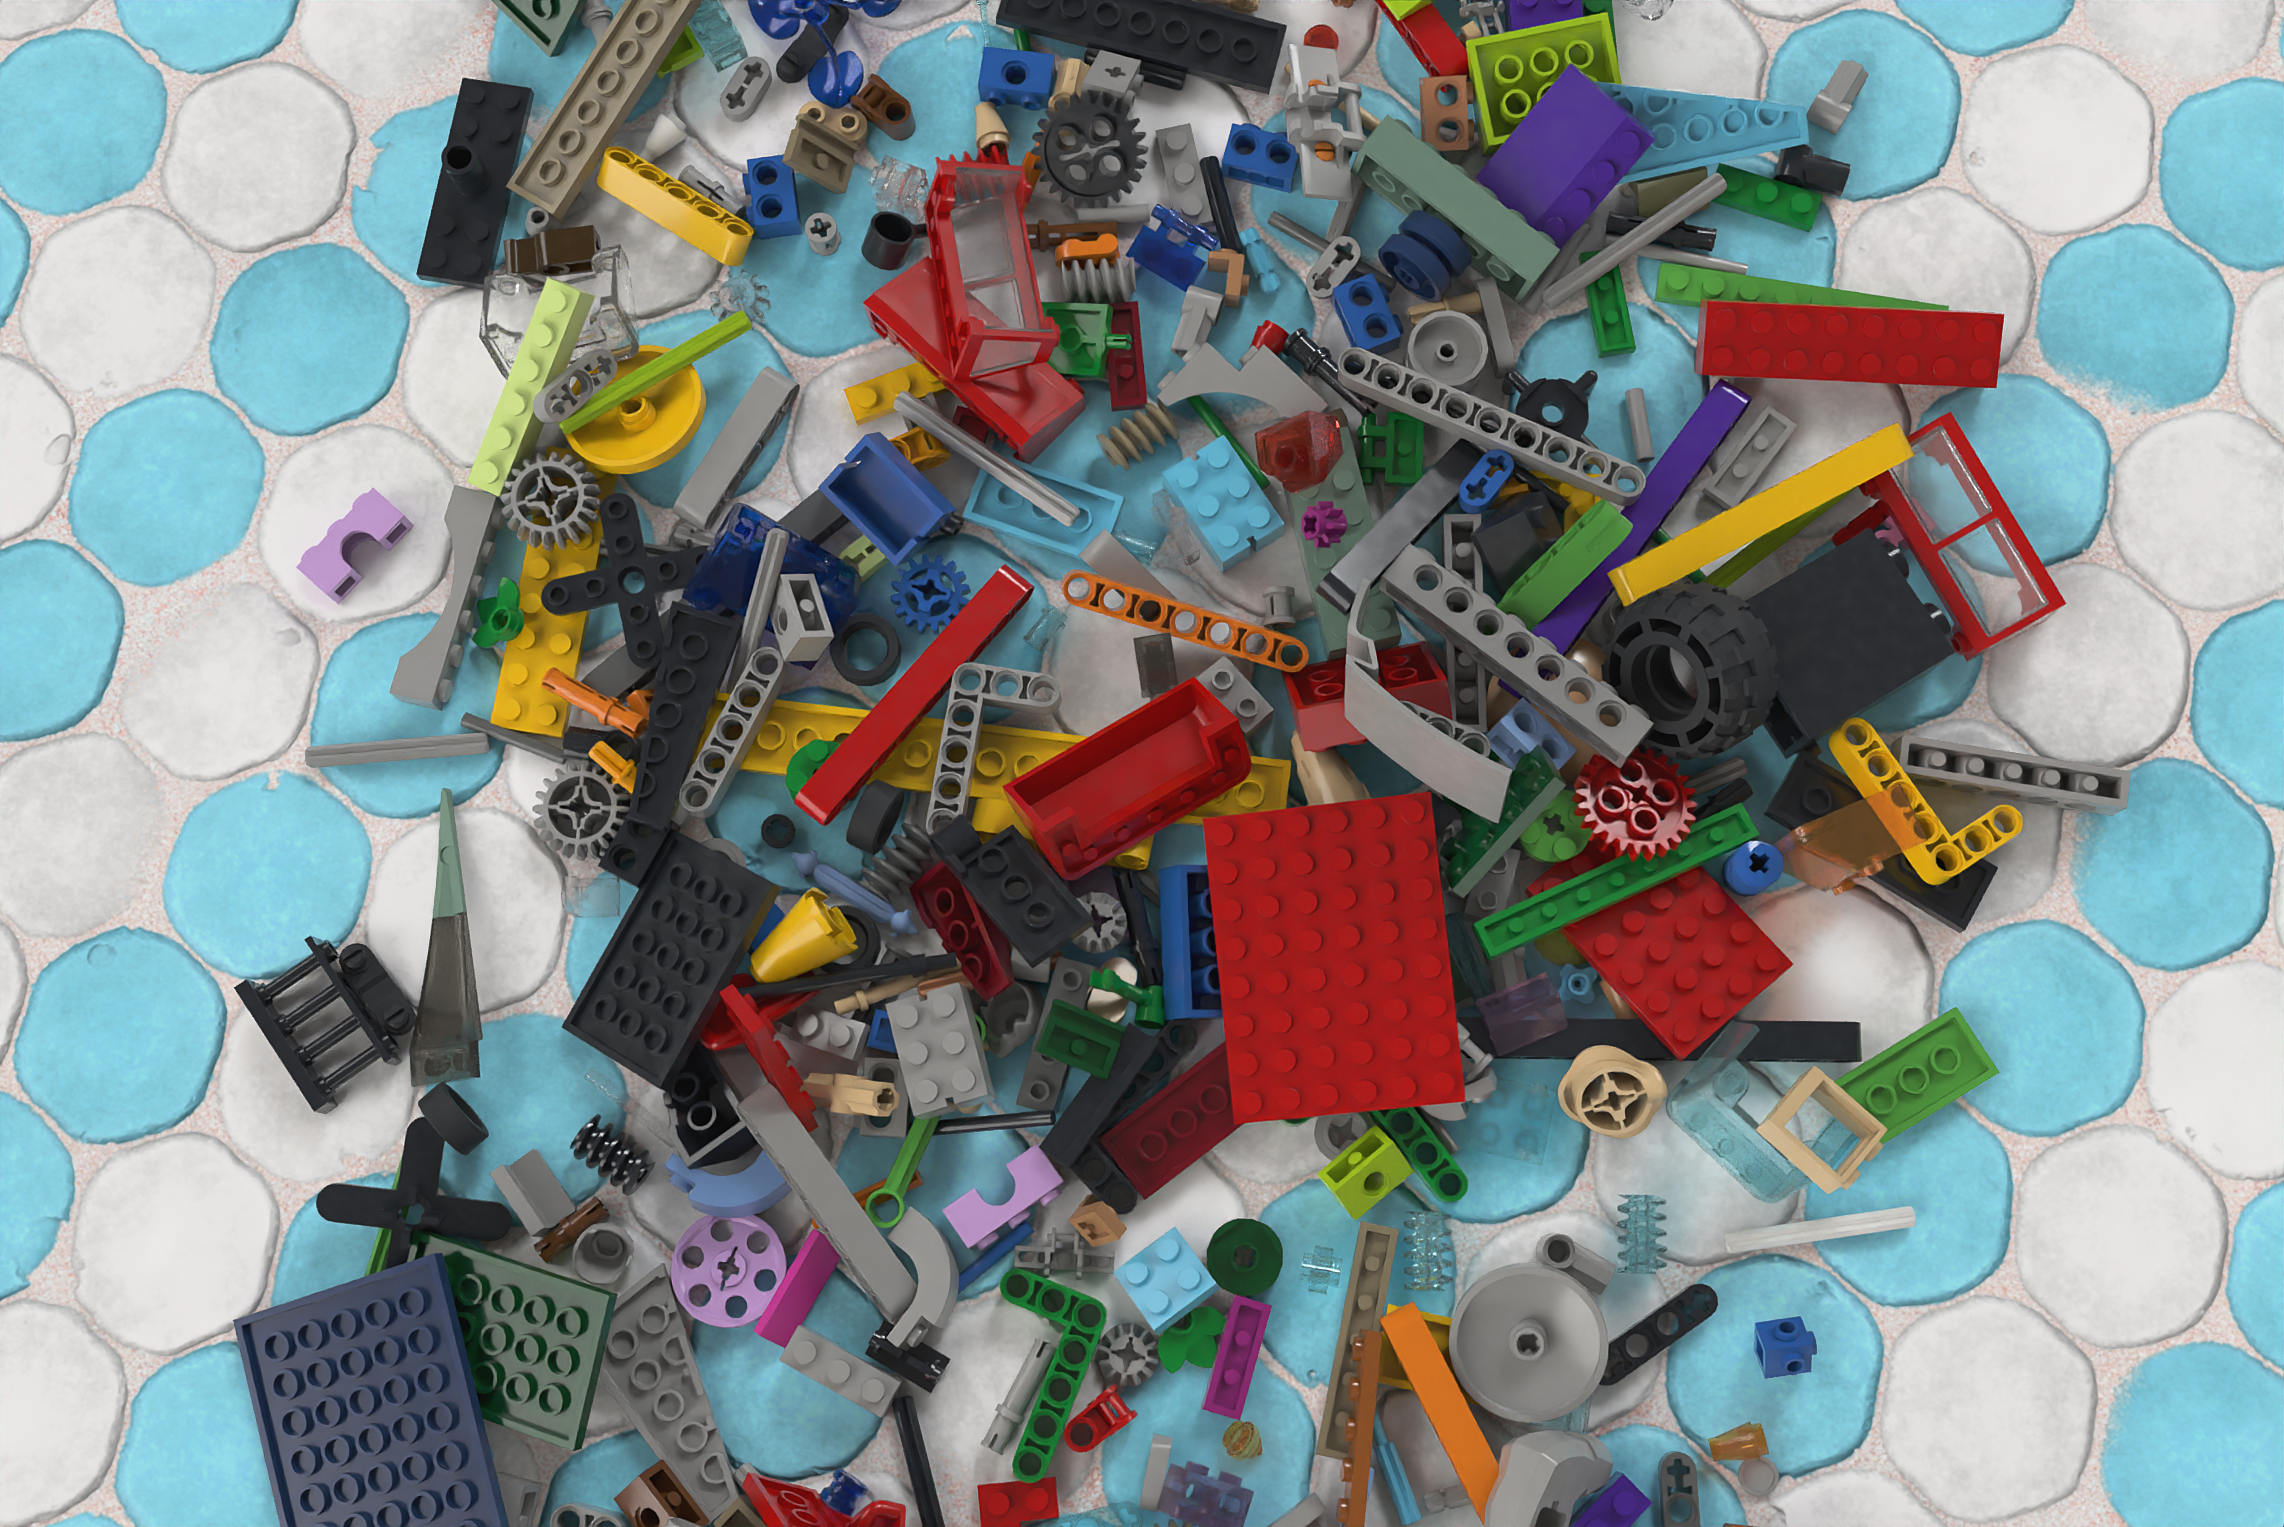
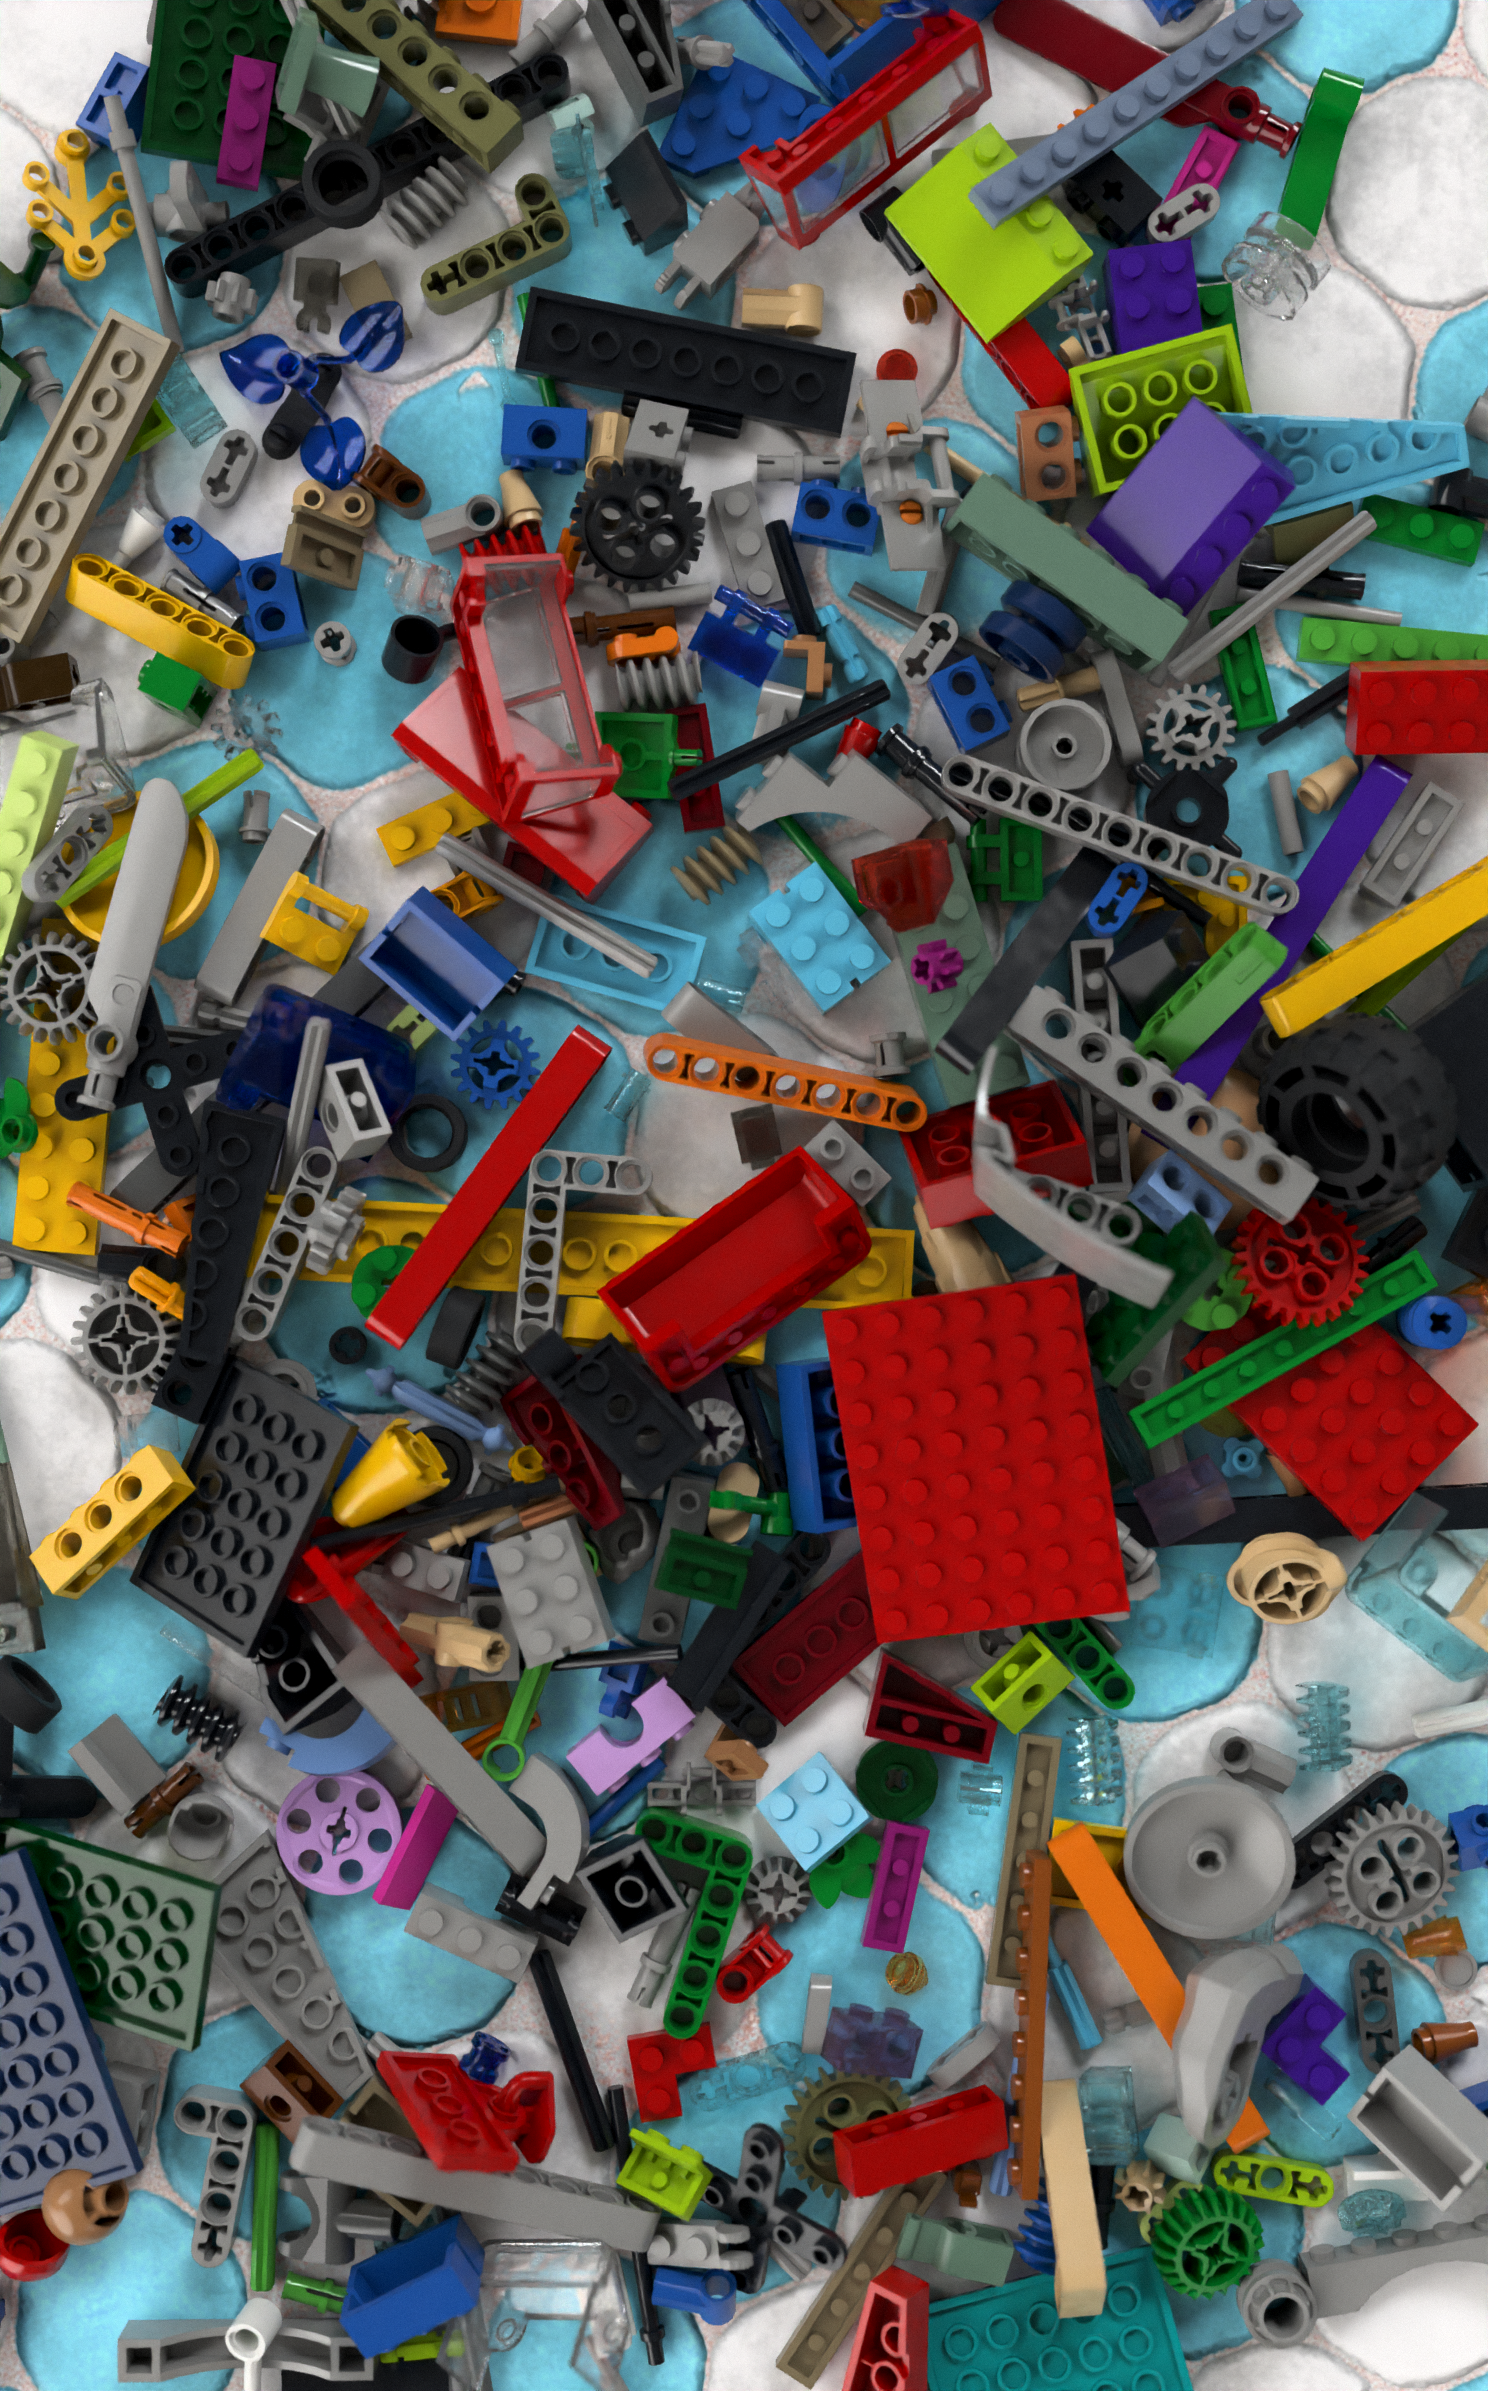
camera: 10 degrees left, 10 degrees up
none -> yellow brick [29,1444,196,1600]
none -> light grey piece [76,778,189,1112]
none -> green brick [138,652,218,728]
none -> blue piece [163,516,240,596]
none -> light grey pin [238,790,272,845]
none -> yellow plate [259,871,369,975]
none -> light grey gear [306,1186,367,1275]
none -> clear orange slope [418,1681,512,1733]
none -> light grey piece [420,494,506,556]
none -> yellow plate [508,1446,547,1484]
none -> black slope [575,1834,690,1944]
none -> blue plate [598,1640,649,1719]
none -> black axle [667,679,891,801]
none -> light grey pin [757,452,840,486]
none -> dark red wedge [863,1646,998,1764]
none -> light grey gear [1144,683,1237,771]
none -> black axle [1257,669,1350,746]
none -> tan cone [1297,755,1359,814]
none -> light grey gear [1324,1801,1460,1937]

